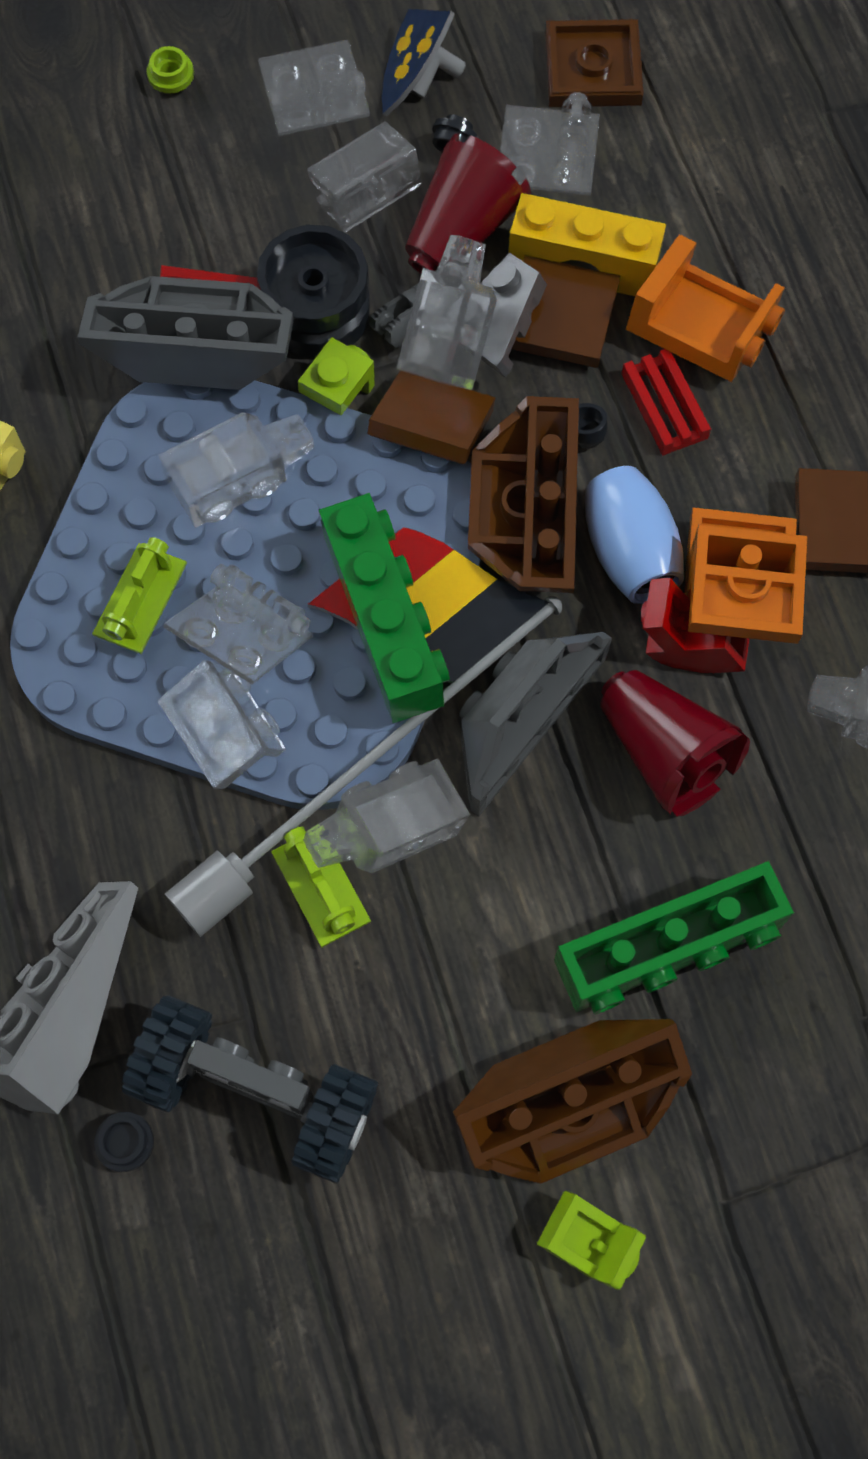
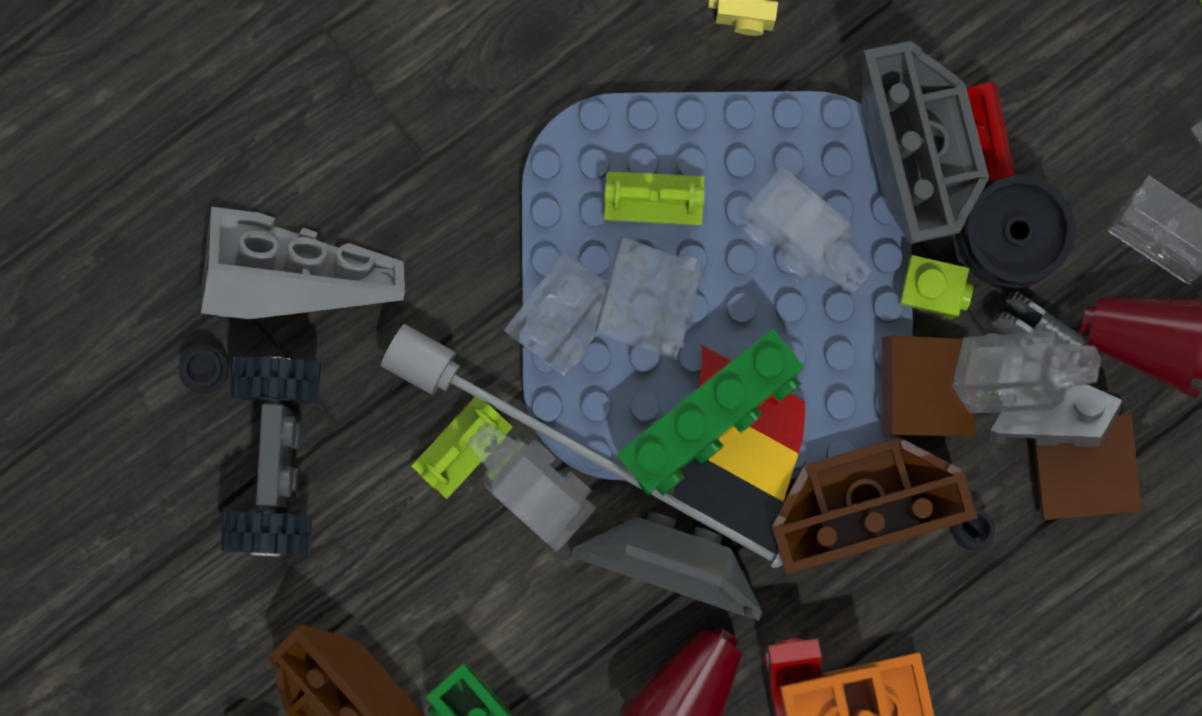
camera: 75 degrees right, 15 degrees up
yellow arch [508,193,666,296] -> none
light blue piece [585,466,684,604] -> none
red tile [621,349,711,456] -> none
orange panel [626,234,785,382] -> none

